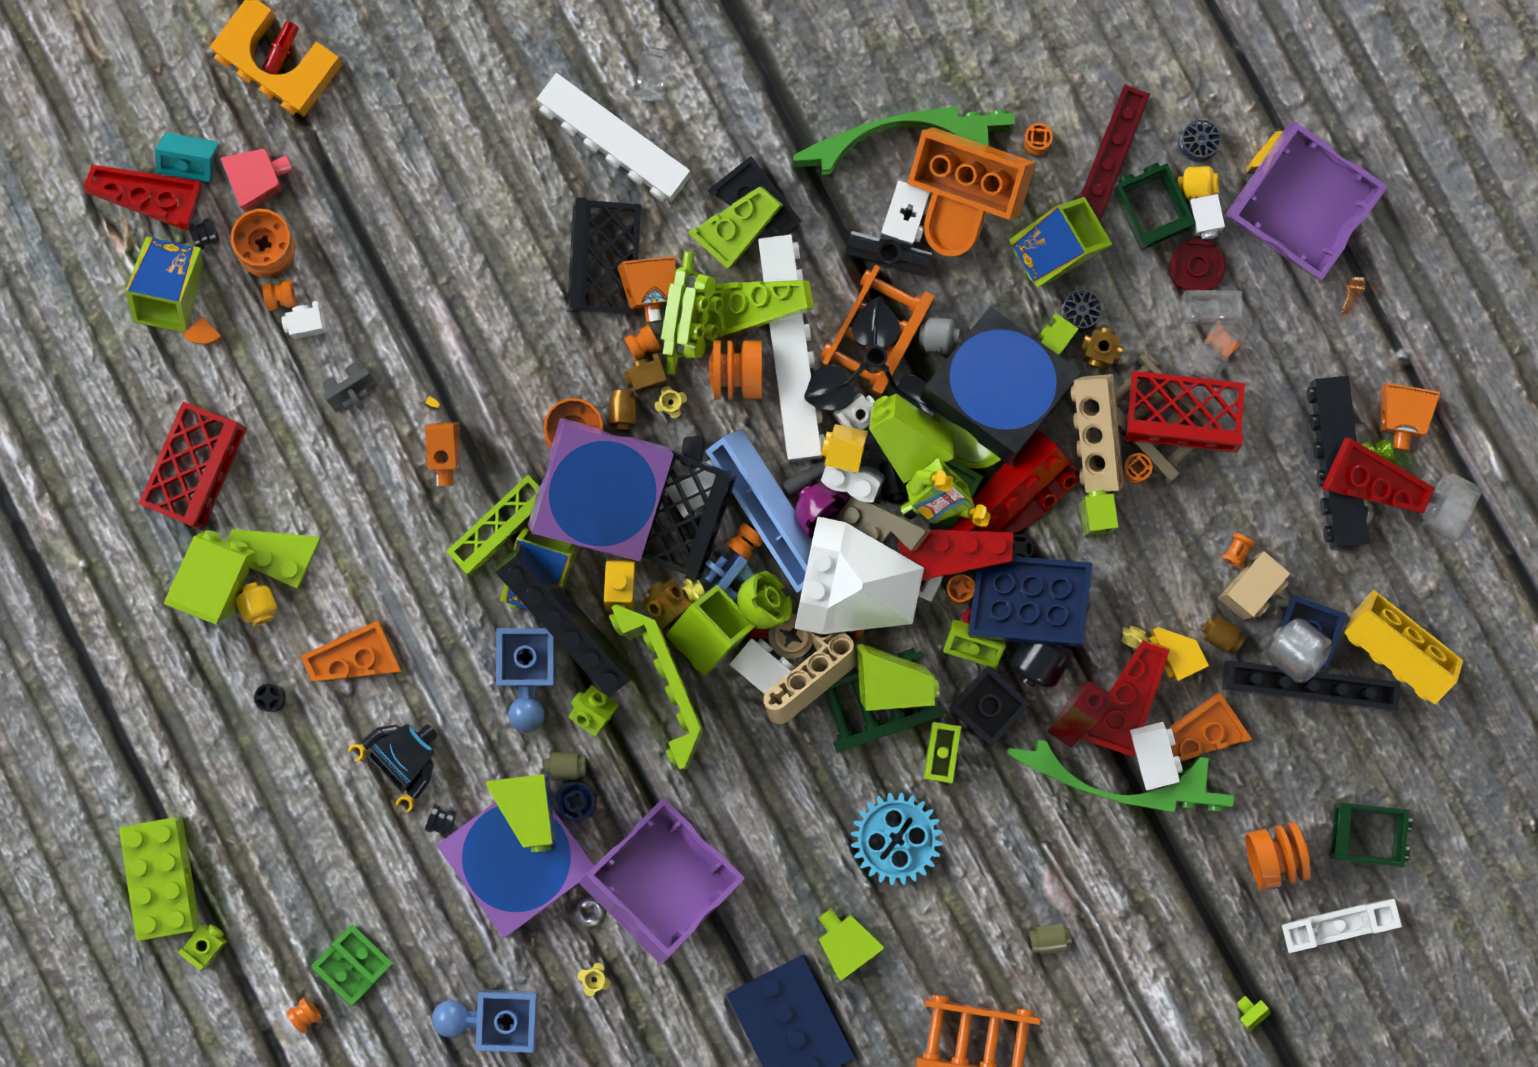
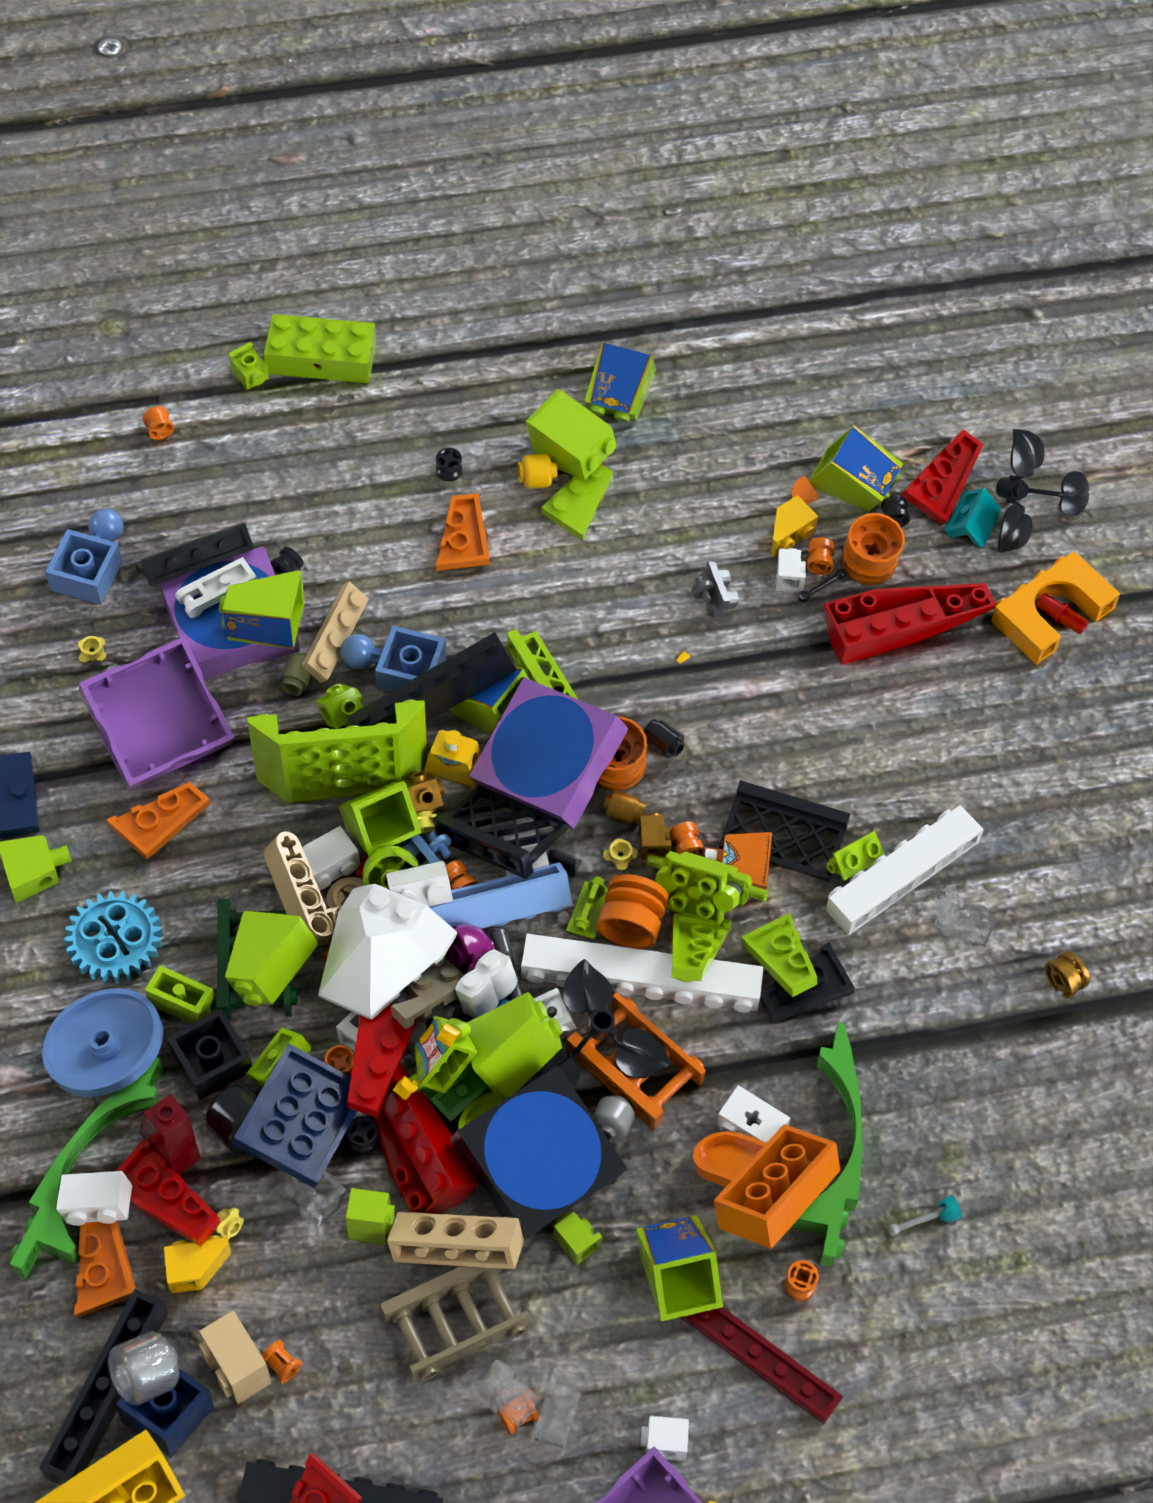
camera: 100 degrees right, 25 degrees down
red fence [138,401,247,530] -> none
coral torso [221,149,293,212] -> none
bright green slope [310,924,393,1007] -> none
black torso [348,724,438,813] -> none
orange torso [425,422,461,486] -> none
dark blue wheel [555,781,597,822] -> none
yellow brick [821,424,868,473] -> none
black piece [845,231,932,277] -> none
wheel [1061,289,1102,332] -> none
pearl gold brick [1080,328,1123,370] -> none
dark green window [1113,163,1195,251] -> none
orange wheel [1122,453,1153,484] -> none
red fence [1124,370,1245,453] -> none
dark red tile [1169,238,1226,295] -> none
yellow head [1178,166,1219,202] -> none
dark blue wheel [1179,119,1221,162] -> none
pearl gold brick [1201,615,1246,655] -> none
none -> medium blue dish [42,988,163,1097]
none -> orange wing [106,782,211,860]
none -> black fence [134,522,254,587]
none -> white plate [175,557,257,618]
none -> tan plate [301,581,369,683]
none -> white brick [386,861,453,907]
none -> lime hinge [566,876,608,940]
none -> slope [584,342,656,423]
none -> black brick [643,719,685,759]
none -> yellow slope [771,495,818,557]
none -> black hinge [798,569,846,603]
none -> red wedge [824,583,997,665]
none -> lime hinge [827,831,885,881]
none -> hinge [887,1195,962,1236]
none -> black plant [996,429,1090,553]

